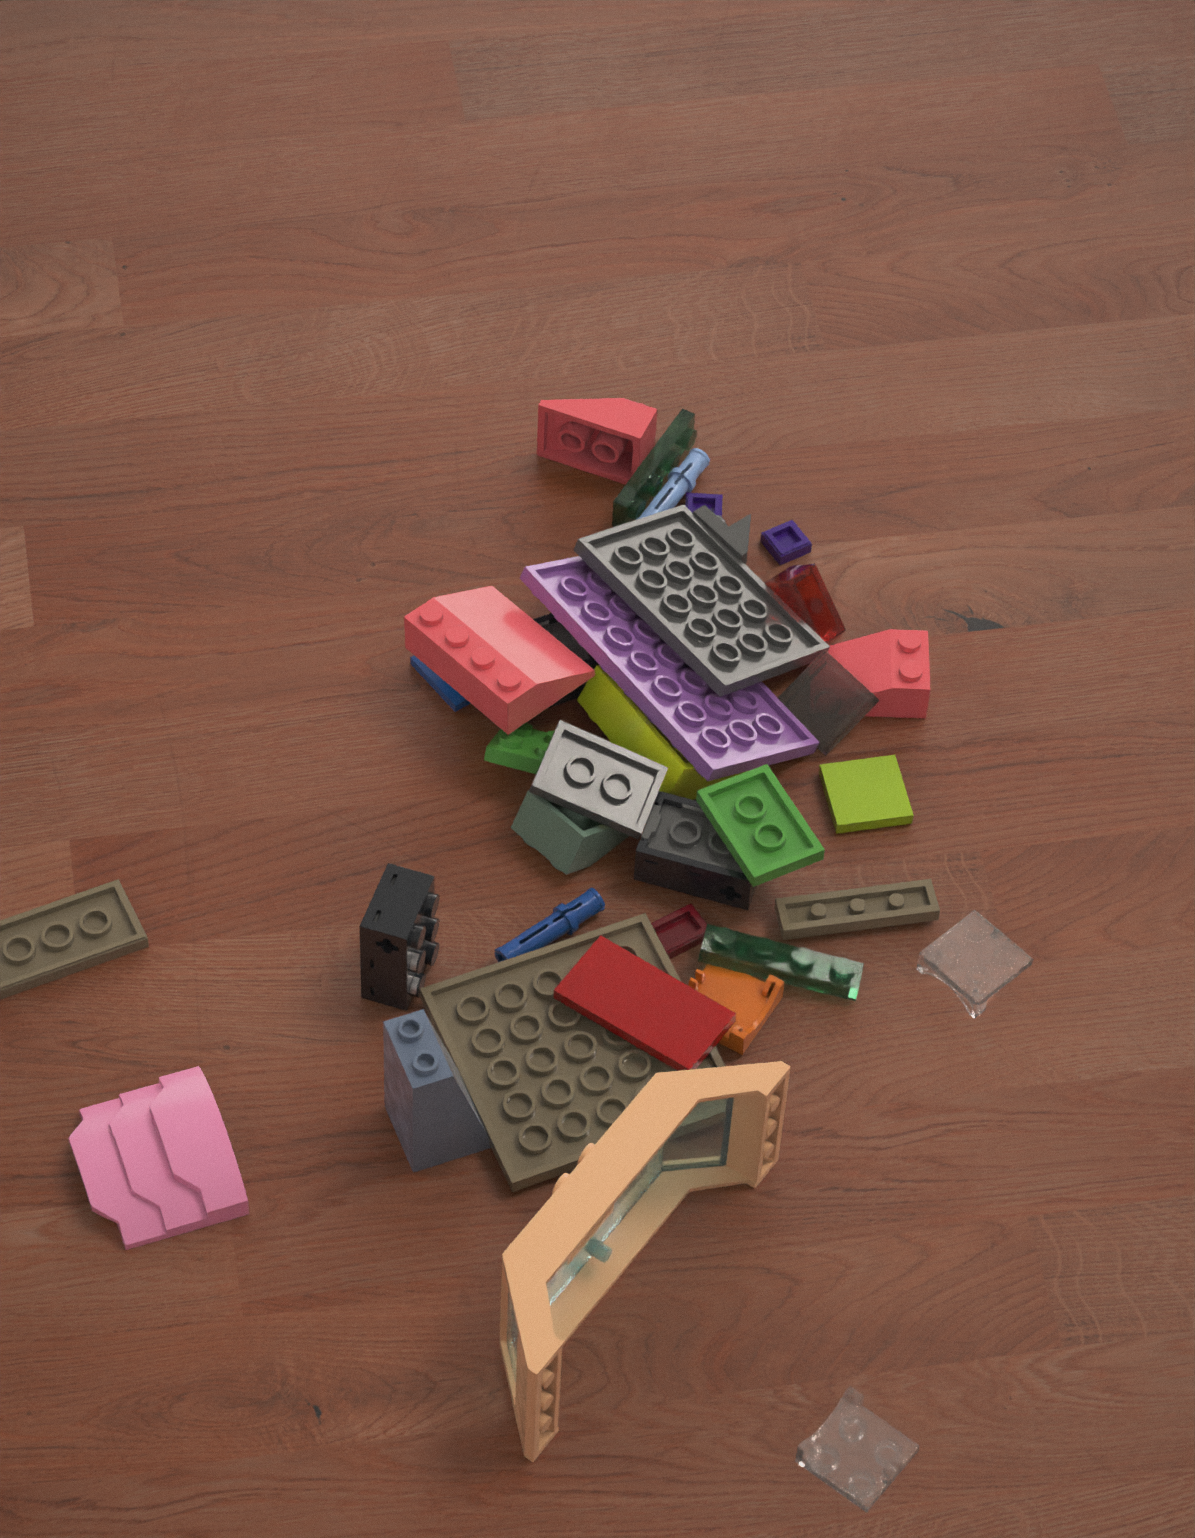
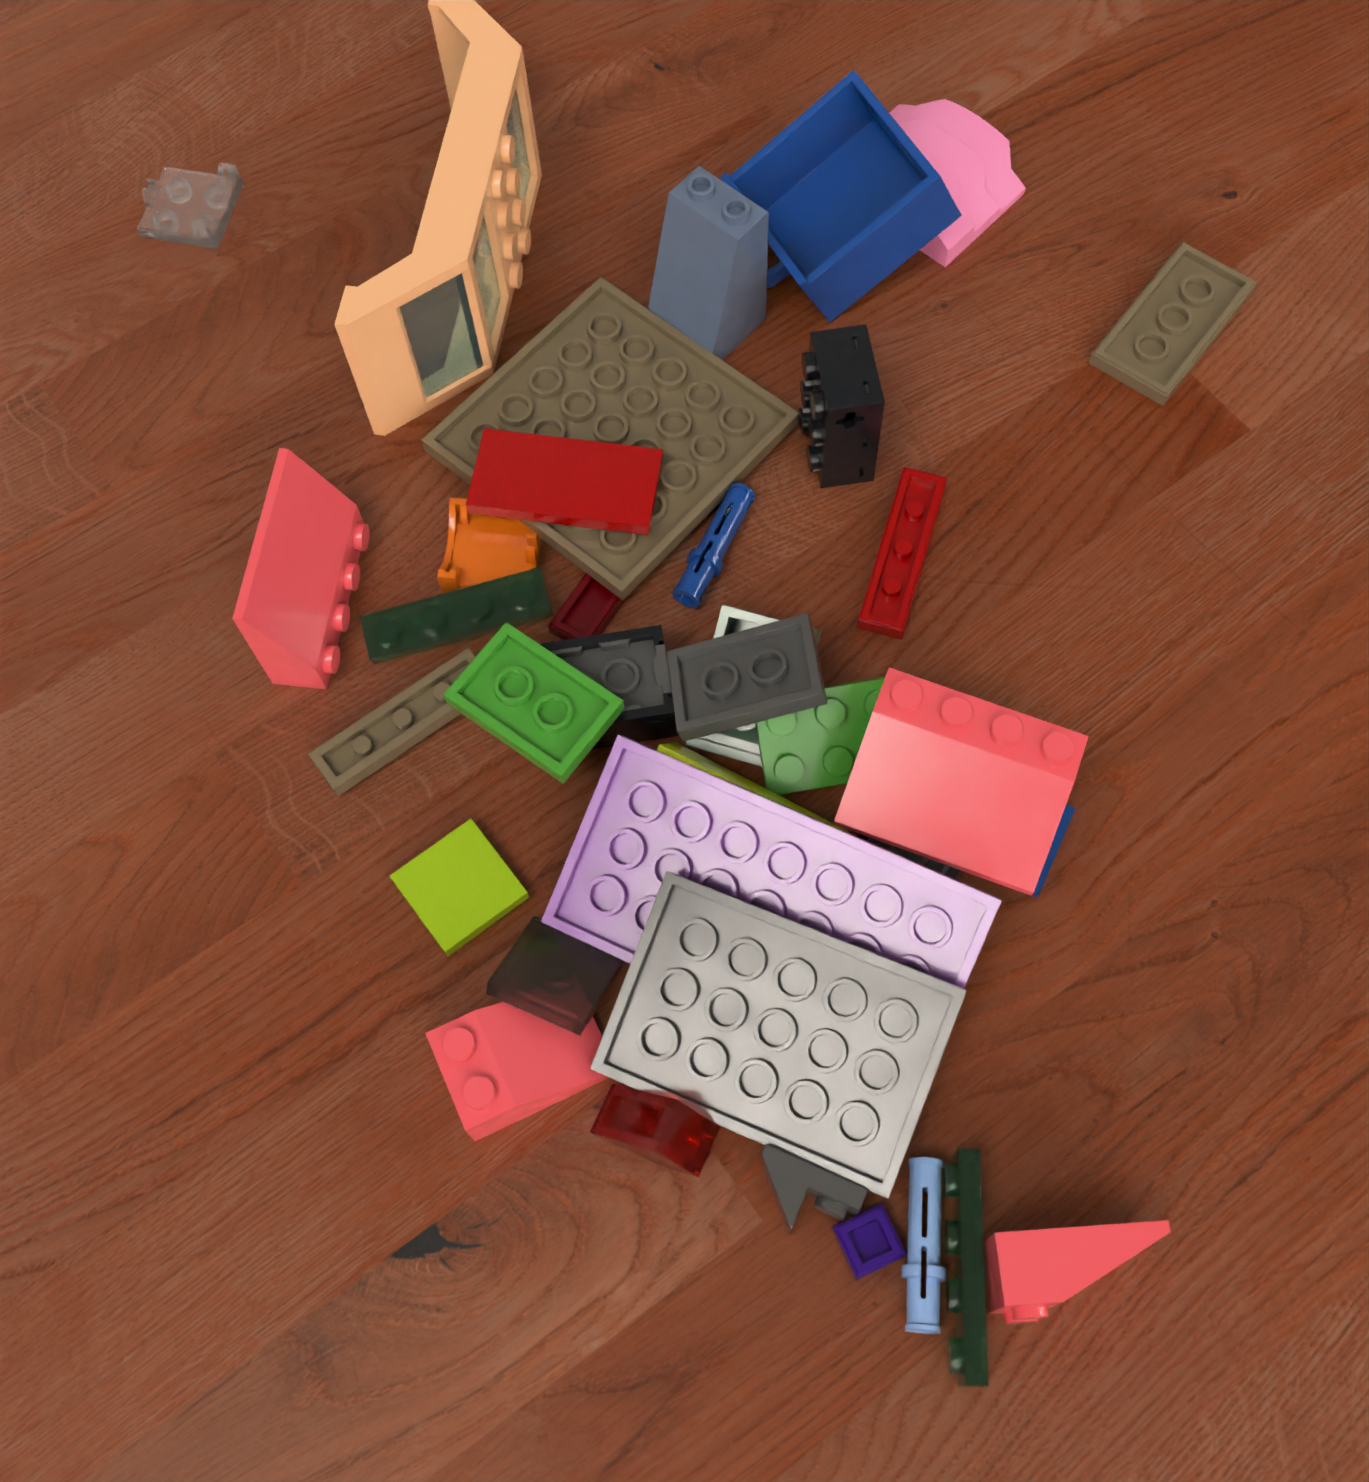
camera: 160 degrees right, 15 degrees up
dark purple tile [760,520,812,565] -> none
clear piece [916,910,1033,1019] -> none
none -> coral slope [232,448,370,690]
none -> blue container [720,70,962,323]
none -> red tile [857,467,948,640]

